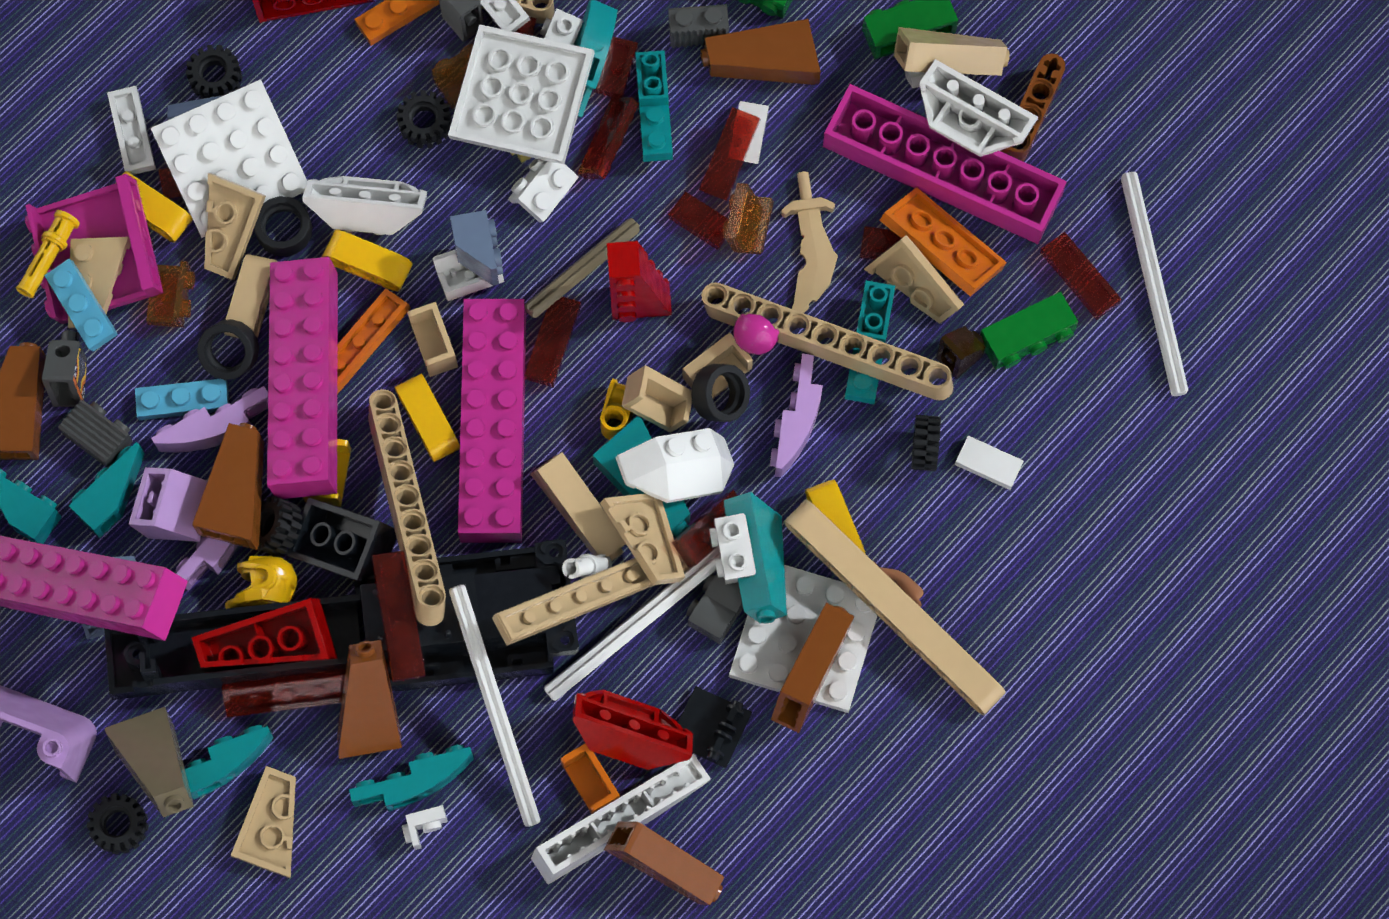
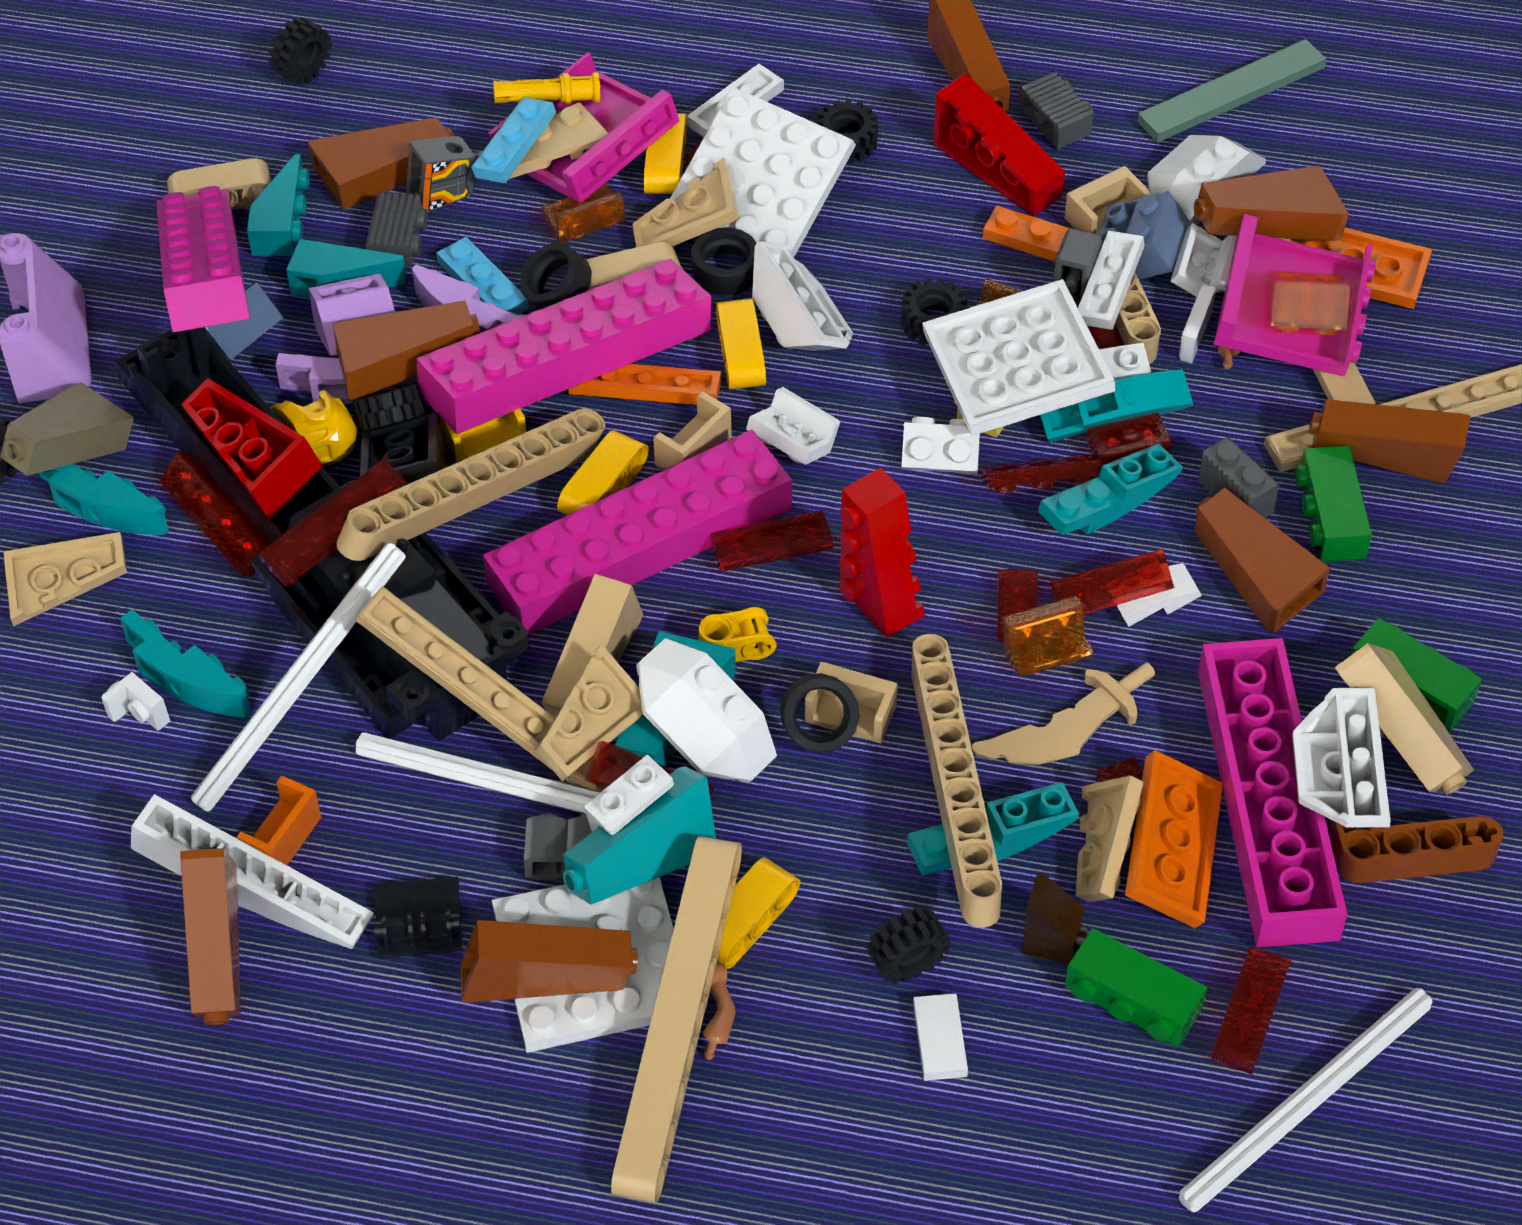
camera: 60 degrees right, 20 degrees down
dark orange slope [337,640,402,759] -> none
sand blue slope [450,210,503,286] -> none
dark tan axle [525,218,640,318] -> none
white pin [562,554,612,579] -> none
red wedge [572,690,693,770] -> none
tan panel [622,365,692,433] -> none
dark pink hair [733,314,779,355] -> none
lavender slope [770,354,823,477] -> none

